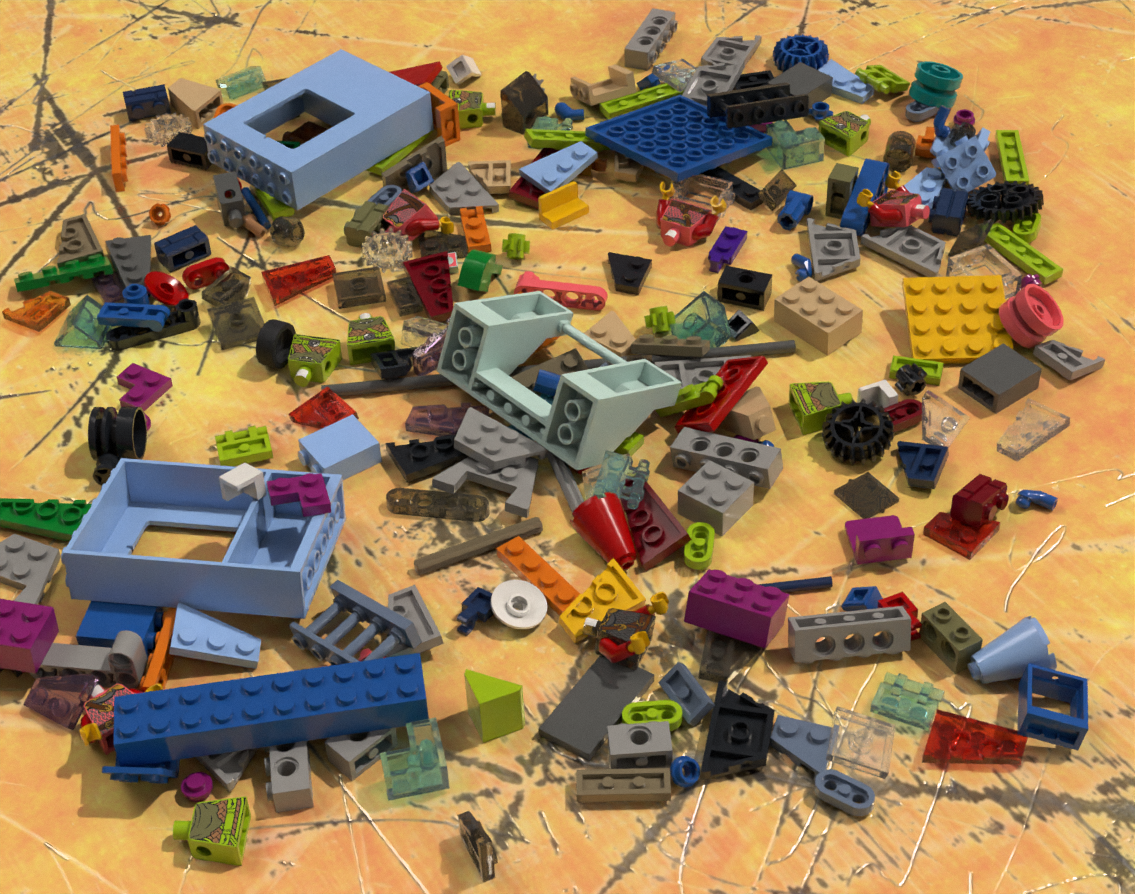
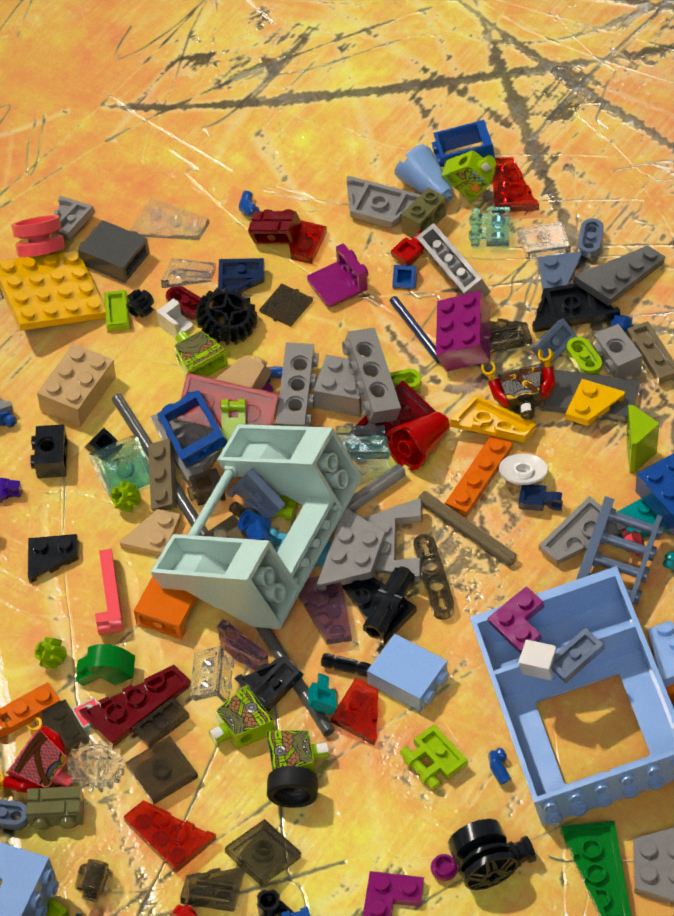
camera: 110 degrees left, 10 degrees up
none -> blue window [157,390,228,468]
none -> teal plate [308,673,337,715]
none -> black axle [321,653,371,677]
none -> light grey brick [342,327,401,424]
none -> light grey wing [347,176,420,228]
none -> black piece [363,566,415,639]
none -> lime torso [441,151,496,201]
none -> sand blue plate [551,628,605,683]
none -> yellow wing [565,379,625,426]
none -> dark grey wing [573,245,665,306]

